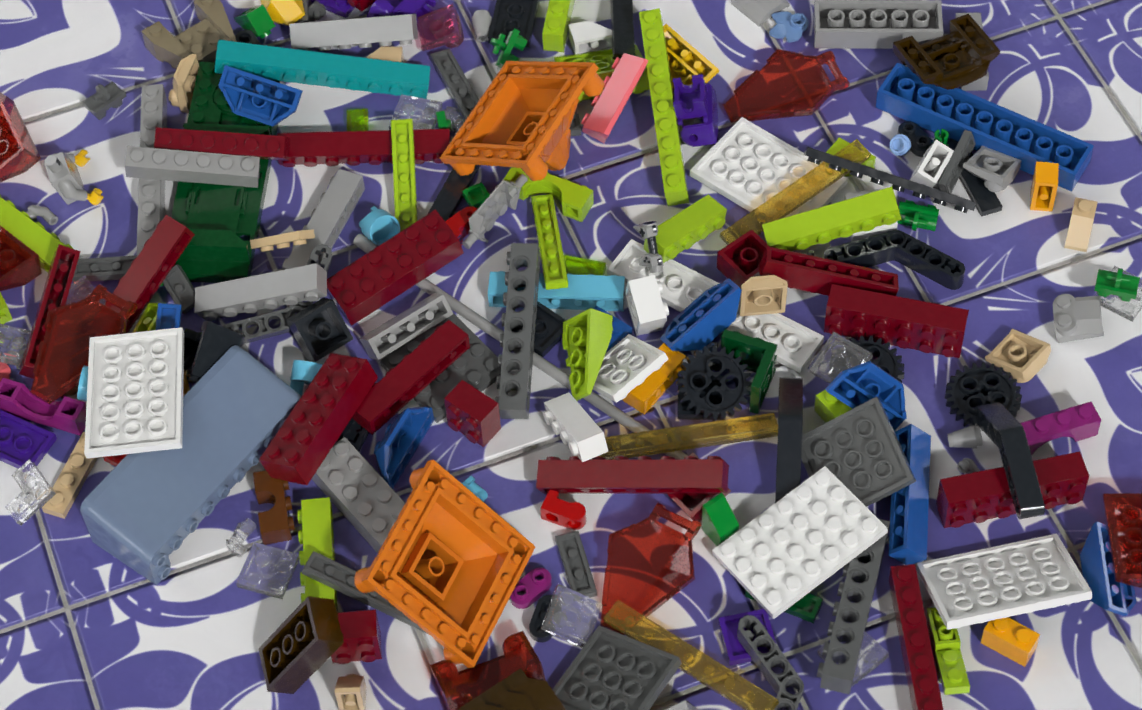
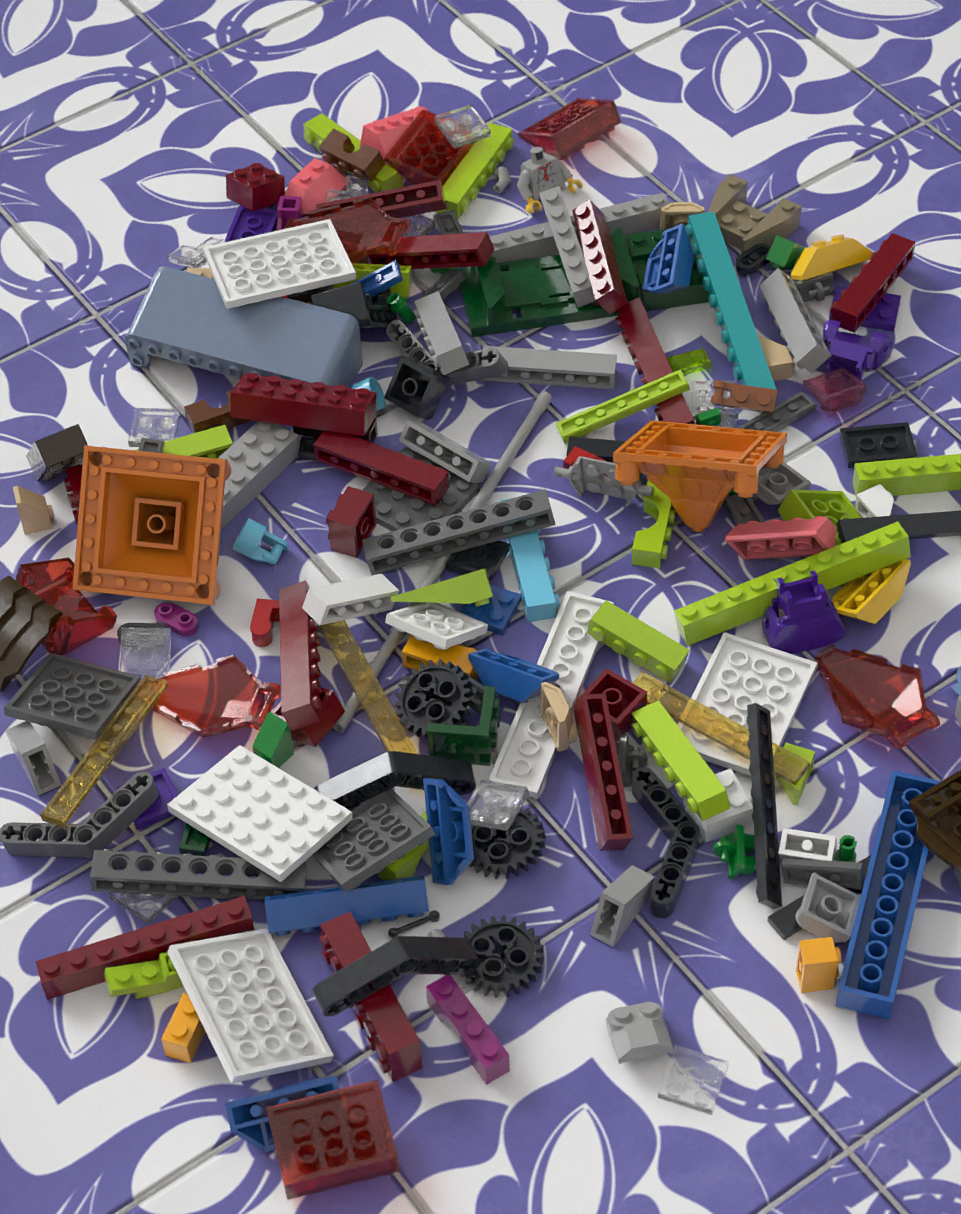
camera: 75 degrees right, 5 degrees down
dark grey hips [83,81,127,120] -> none
clear arm [226,518,256,557] -> none
tan plate [250,229,315,252] -> none
dark red brick [327,209,464,326] -> none
medium azure piece [359,206,400,246] -> none
blue wedge [374,406,434,489] -> none
light grey cone [471,10,492,42] -> none
green hips [490,29,528,68] -> none
lime tile [531,194,568,290] -> none
dark grey tile [555,531,597,602] -> none
clear neon green tile [564,255,606,276] -> none
white brick [625,275,669,336] -> none
light grey piece [633,221,664,273] -> none
dark red brick [824,284,969,358] -> none
light blue plate [890,134,911,156] -> none
black plate [898,121,933,157] -> none
tan slope [985,329,1051,383] -> none
tan slope [1064,197,1097,252] -> none
green hips [1094,268,1140,302] -> none
none -> green pin [387,293,416,324]
none -> black hinge [388,910,440,938]
none -> light grey slope [590,865,655,947]
none -> dark orange plate [710,380,778,414]

